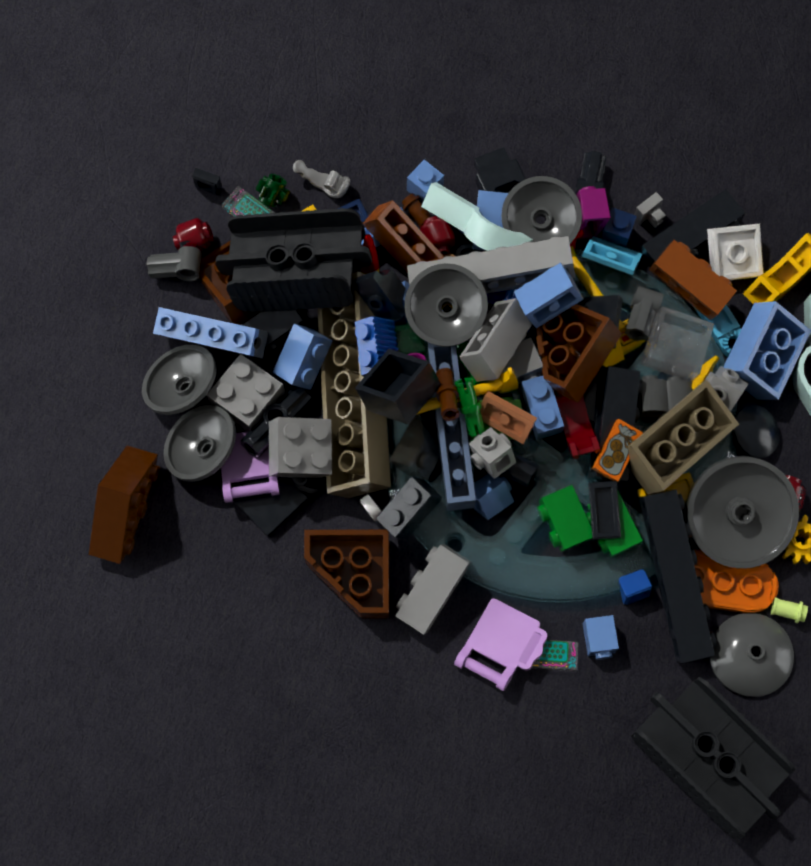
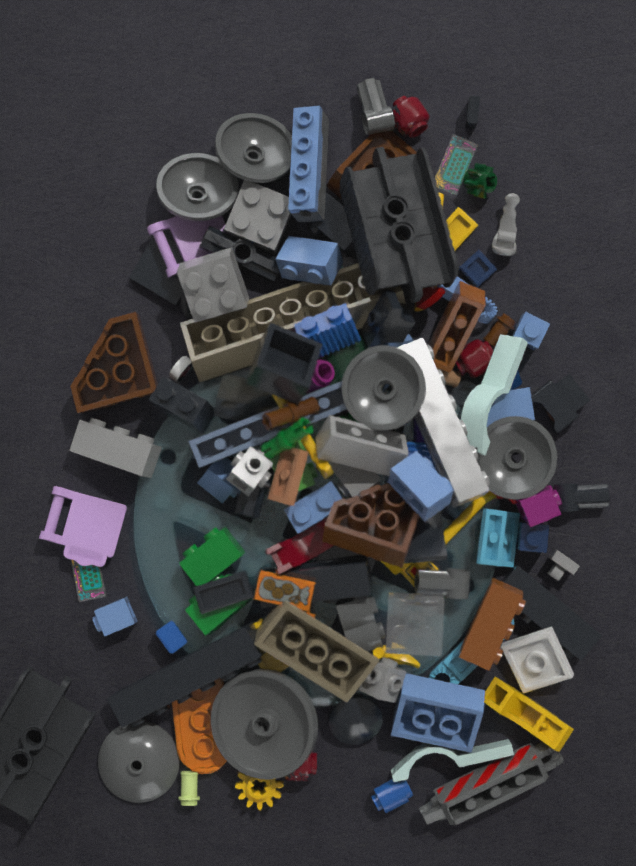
camera: 80 degrees right, 15 degrees up
reddish brown brick [88,446,160,564] -> none

